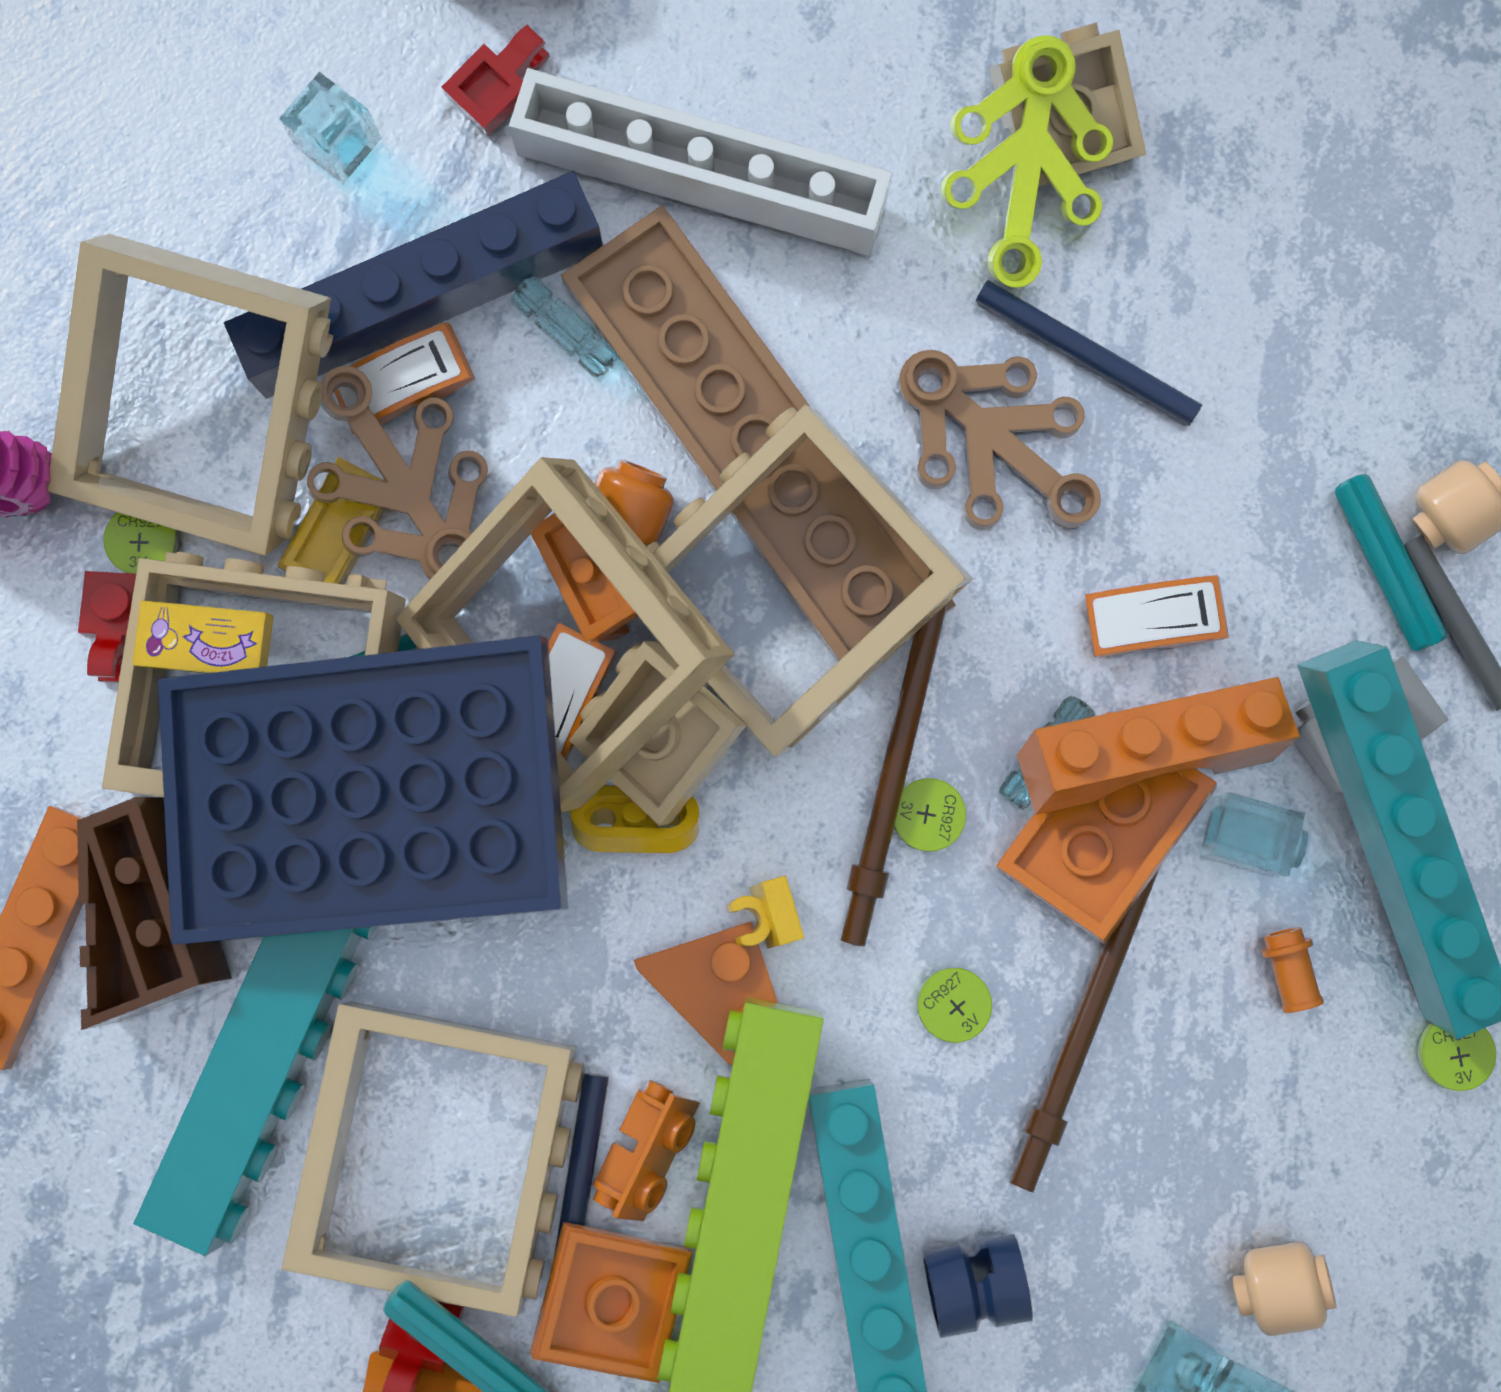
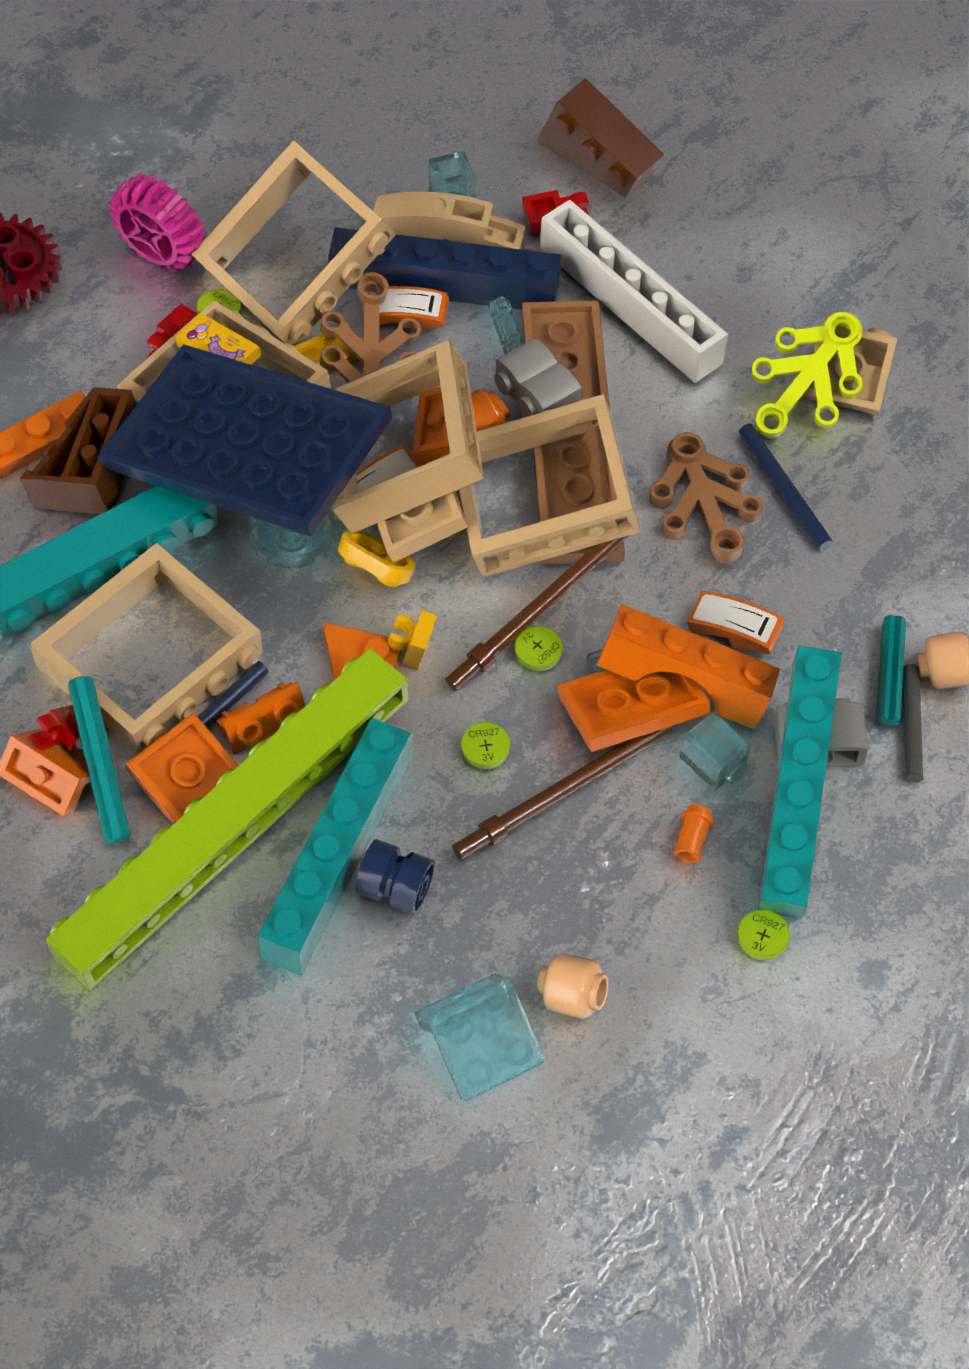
camera: 30 degrees right, 25 degrees down
none -> tan slope [373,191,526,249]
none -> light grey brick [494,338,582,417]

